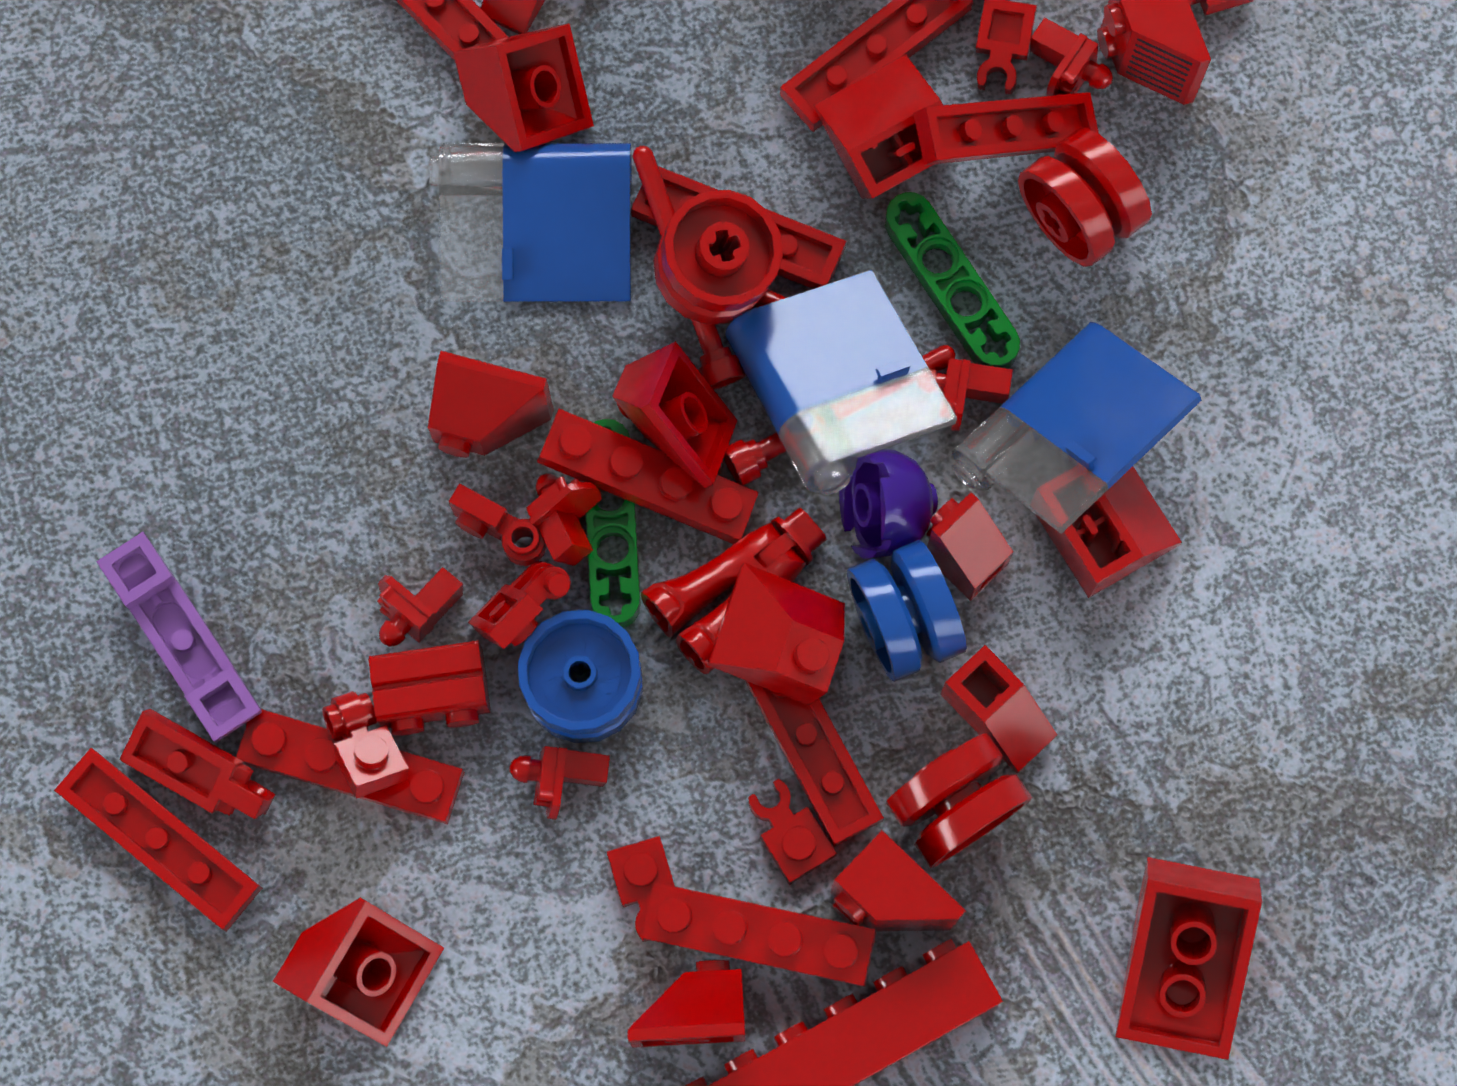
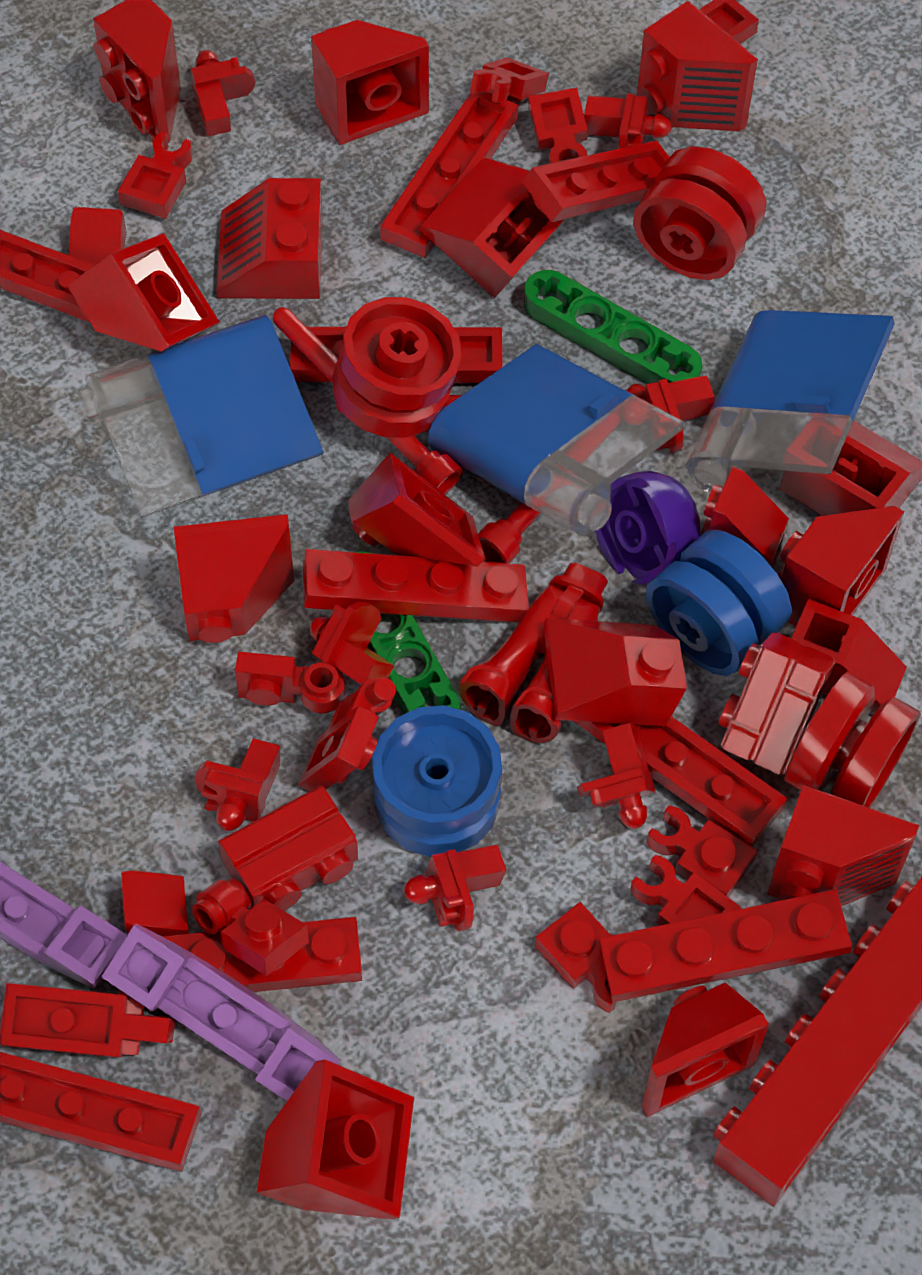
camera: 25 degrees left, 15 degrees down
none -> medium lavender slope [102,924,341,1101]
none -> red slope [121,870,189,937]
none -> red slope [216,178,323,299]
none -> red piece [577,723,656,829]
none -> red plate [630,855,742,926]
none -> brick [718,632,836,775]
none -> red slope [778,506,905,627]

